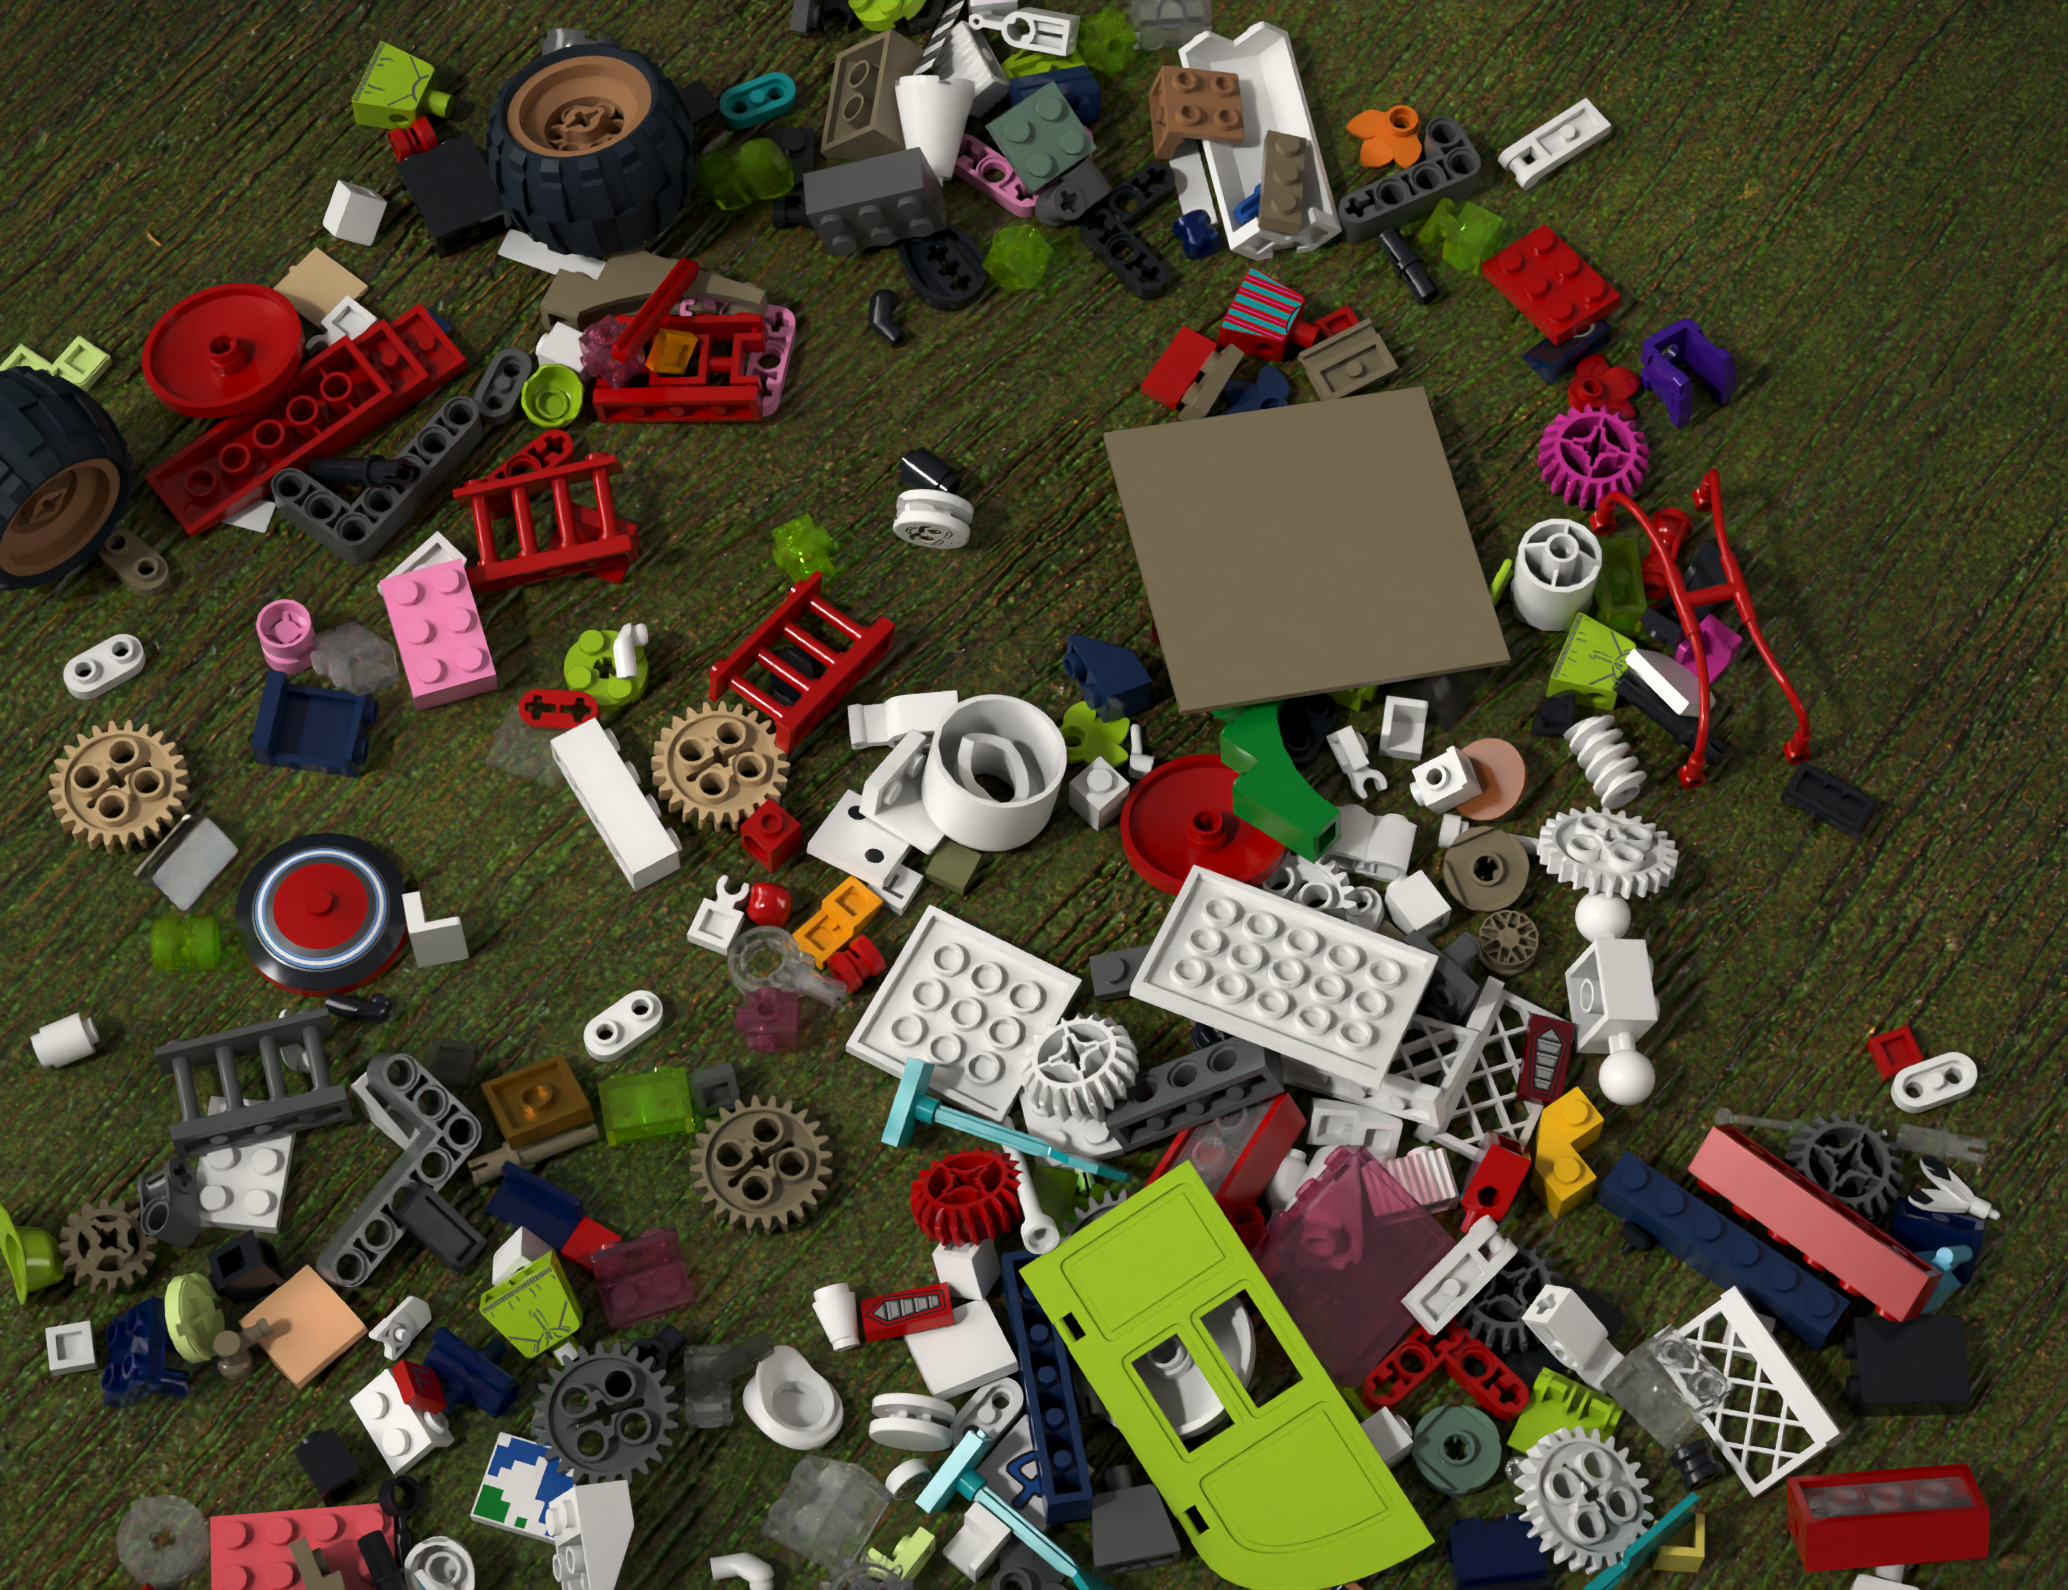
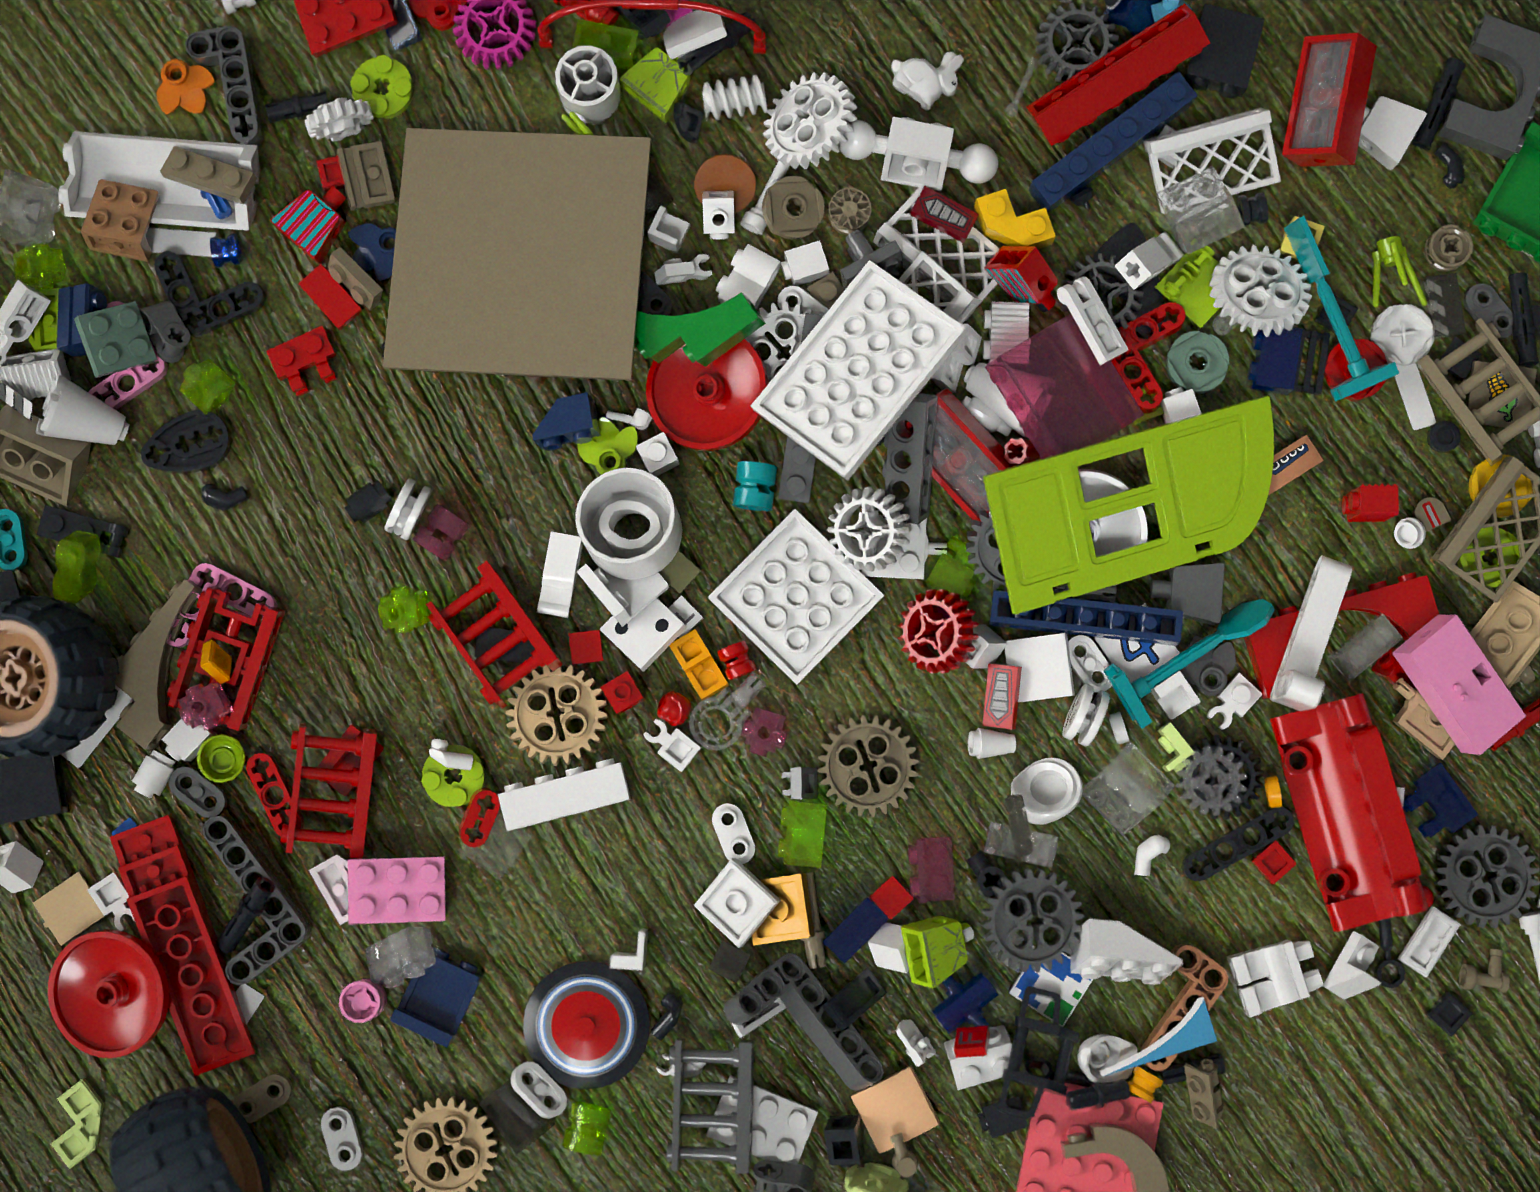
camera: 70 degrees left, 20 degrees up
red axle [610,257,700,365] -> none
dark grey brick [803,147,947,256] -> none
teal piece [881,1057,1133,1183] -> none
white piece [1000,1116,1060,1254] -> none
clear neon green brick [1418,197,1503,275] -> none
none -> white brick [132,750,176,799]
none -> red plate [266,326,337,397]
none -> white gear [304,98,374,141]
none -> lime plate [350,55,413,119]
none -> clear pink wheel [412,504,470,562]
none -> white plate [511,1062,567,1118]
none -> red tile [568,630,604,665]
none -> white tile [694,858,781,948]
none -> teal wheel [733,461,777,511]
none -> white animal [891,52,964,110]
none -> black bar [998,986,1080,1119]

